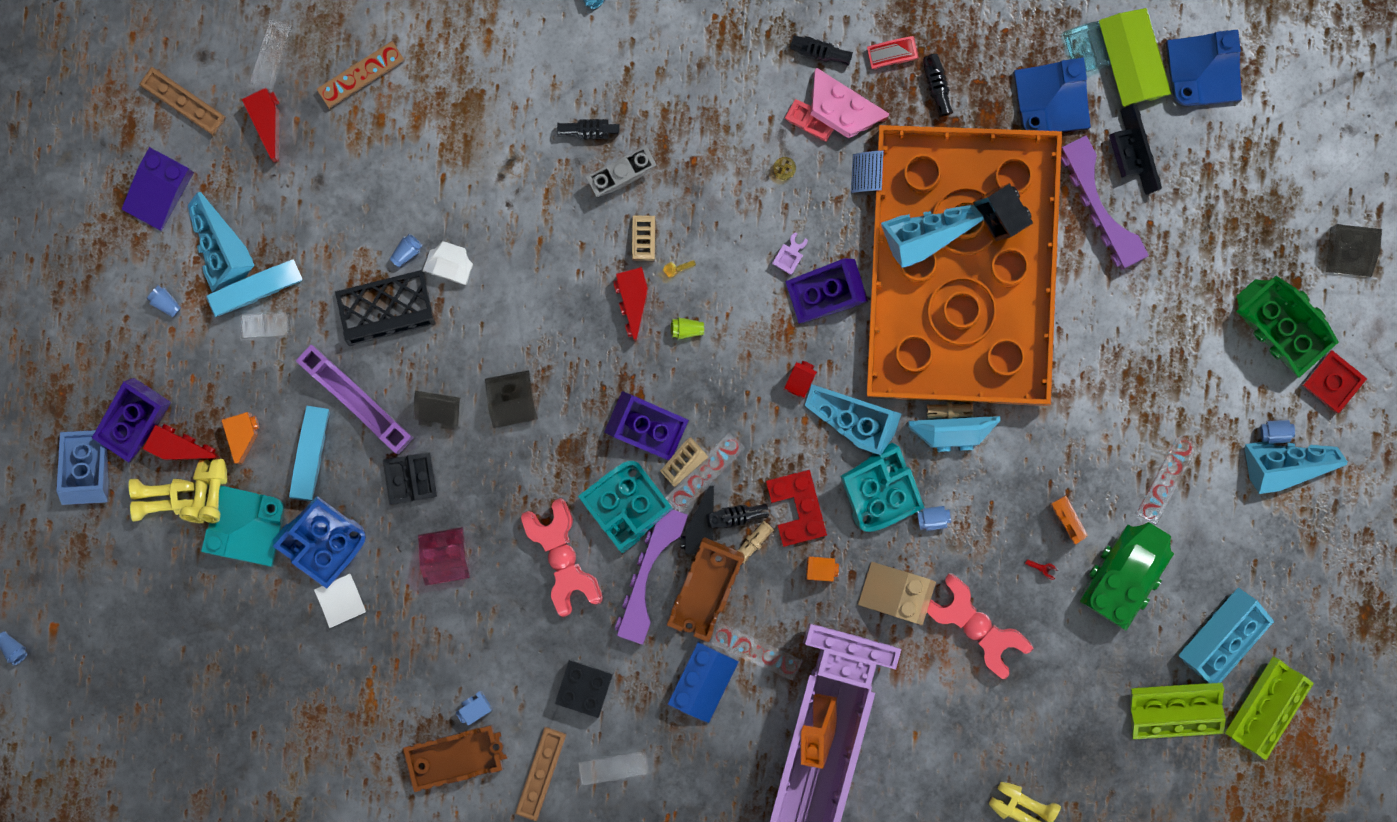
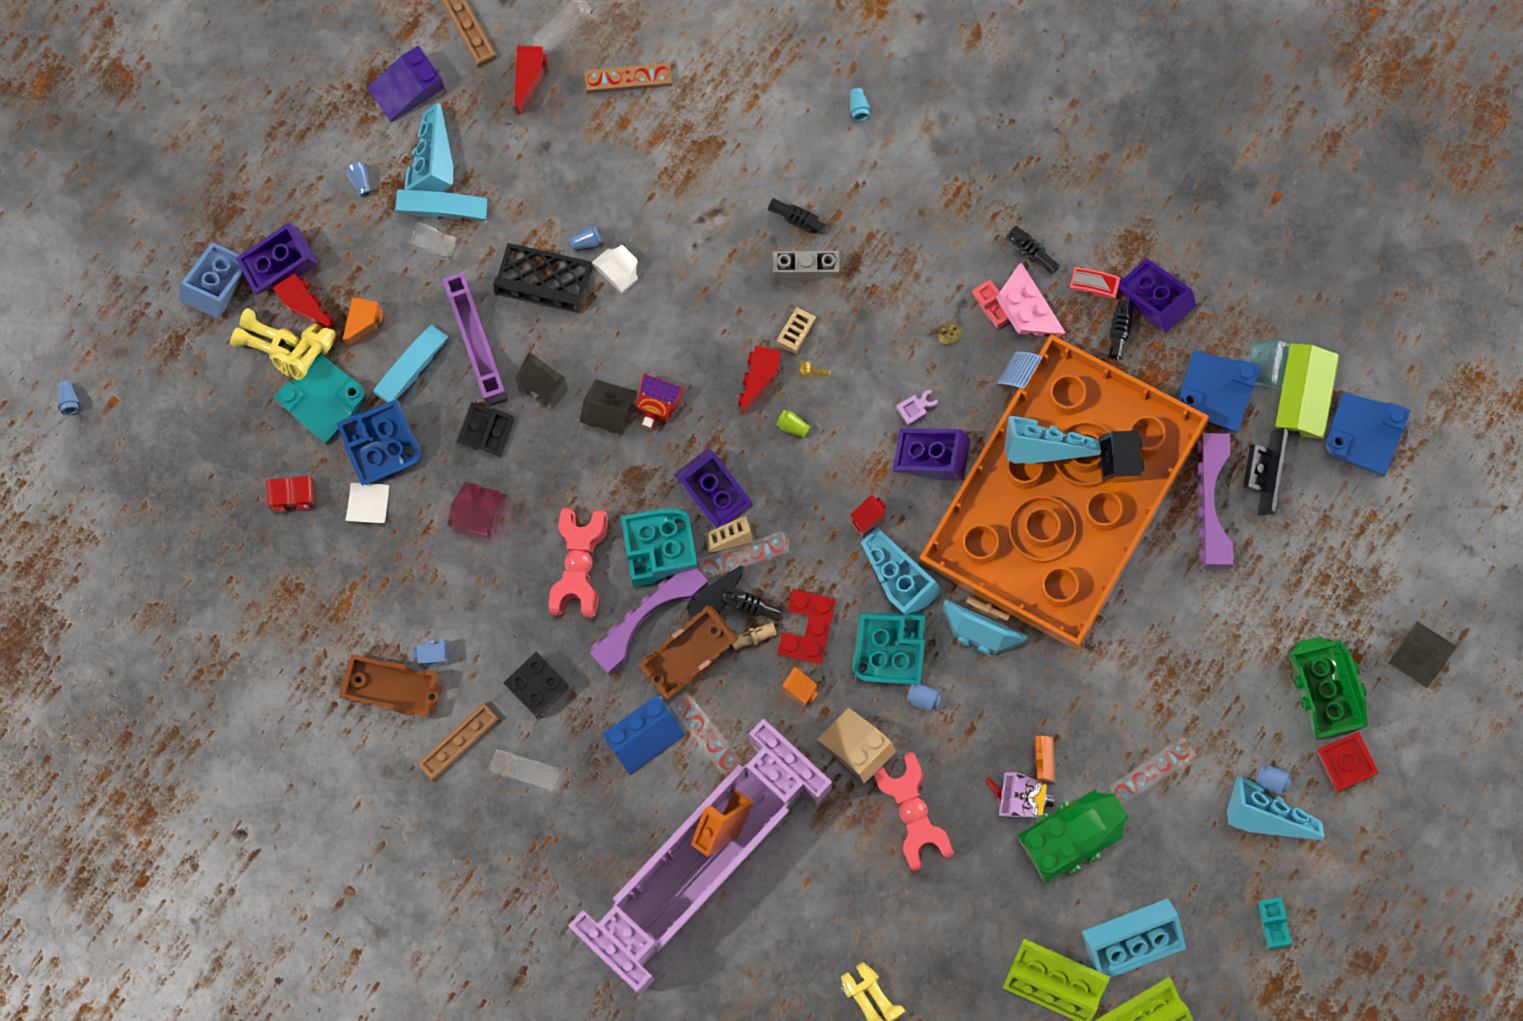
camera: 25 degrees right, 10 degrees down
none -> red brick [266,476,315,513]
none -> torso [636,374,684,430]
none -> lavender torso [999,772,1054,817]
none -> dark purple slope [1118,259,1196,333]
none -> teal slope [1258,897,1292,951]

